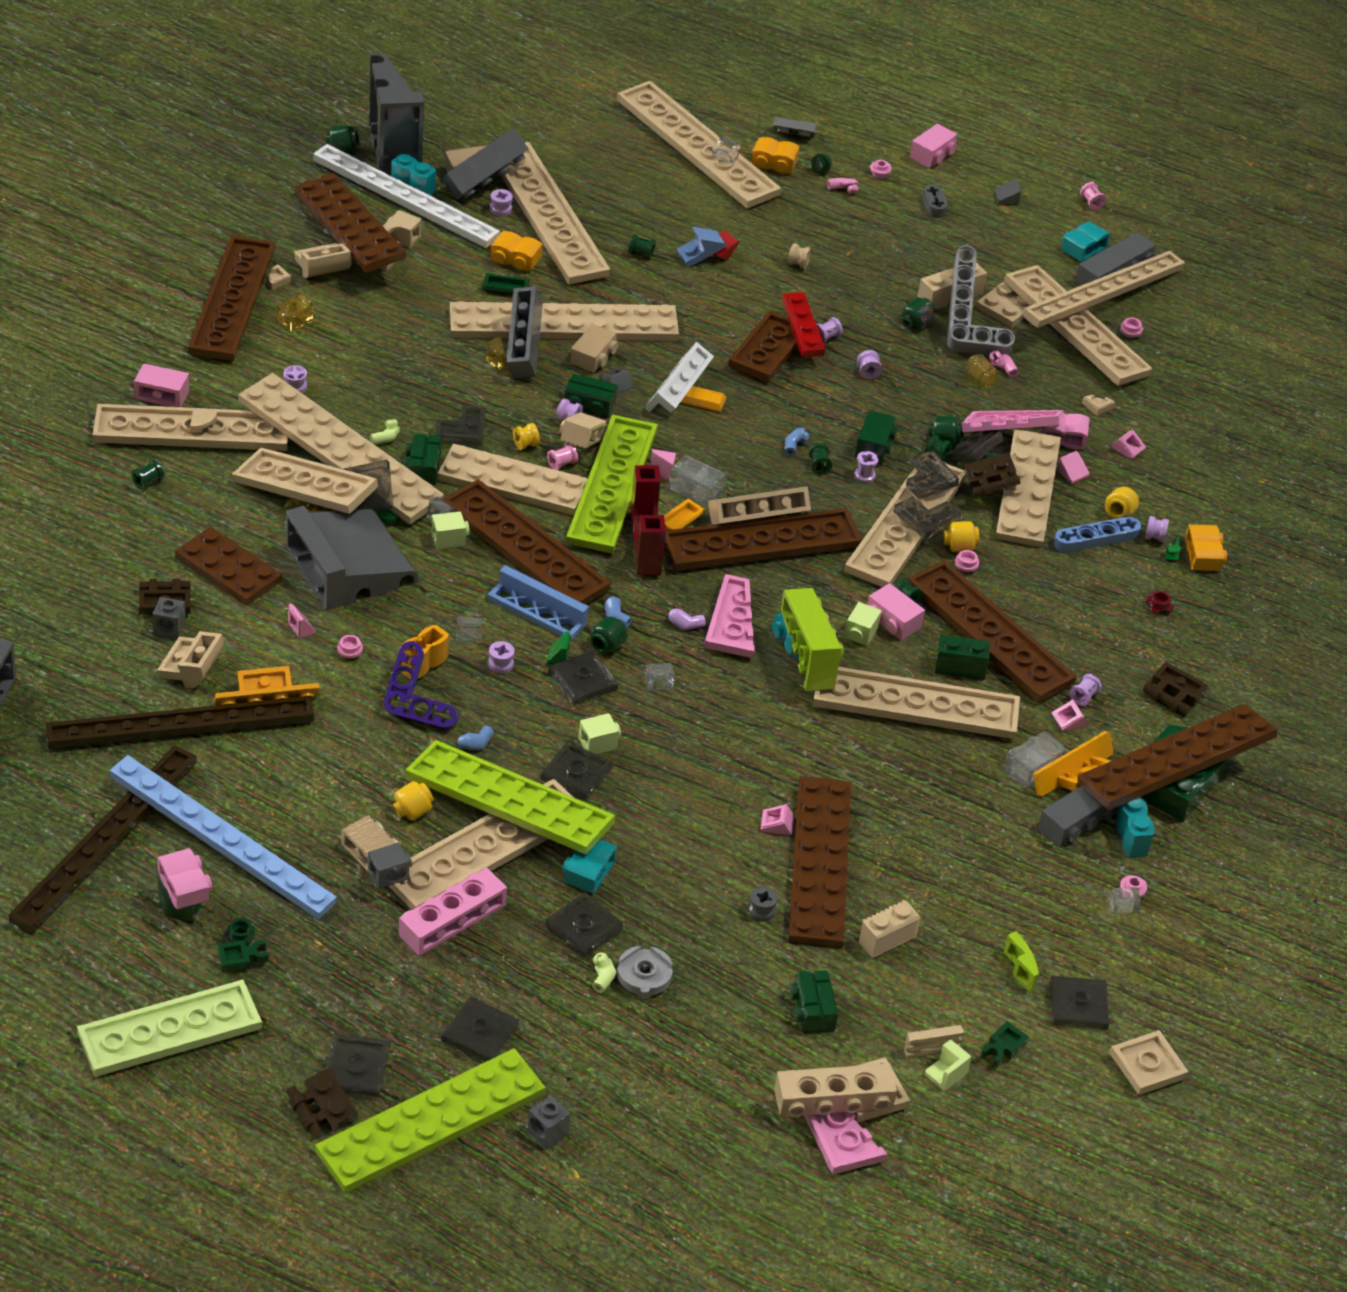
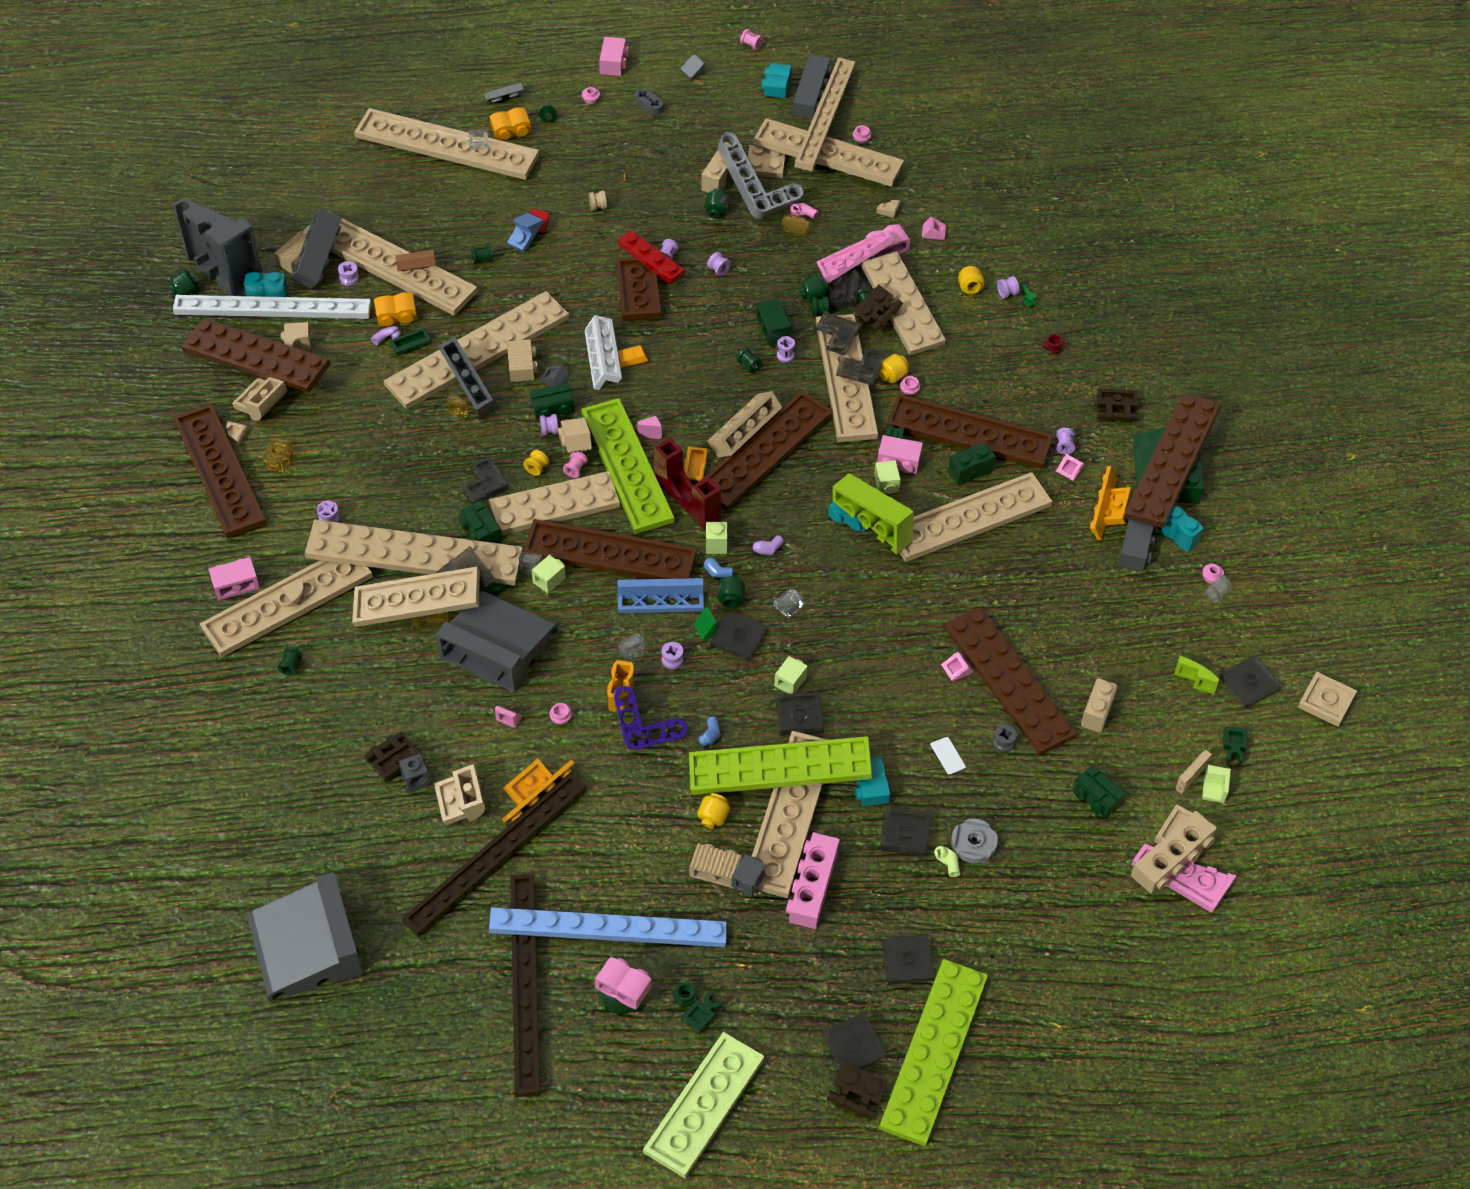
camera: 30 degrees left, 10 degrees up
reddish brown plate [175,526,282,606] -> none
yellowish green arm [370,419,400,445] -> none
dark grey brick [527,1095,570,1150] -> none
clear brick [669,455,726,506] -> none
bright pink wing [704,574,754,658] -> none
medium blue arm [784,428,809,456] -> none
bright pink arm [827,178,859,194] -> none
clear brick [1004,731,1067,788] -> none
medium blue beam [1053,517,1141,552] -> none
bright pink slope [1057,451,1090,484] -> none
light orange brick [1185,524,1227,571] -> none
none -> lavender arm [371,326,401,345]
none -> nougat slope [395,250,436,271]
none -> yellowish green brick [706,522,727,554]
none -> white sticker [930,737,966,774]

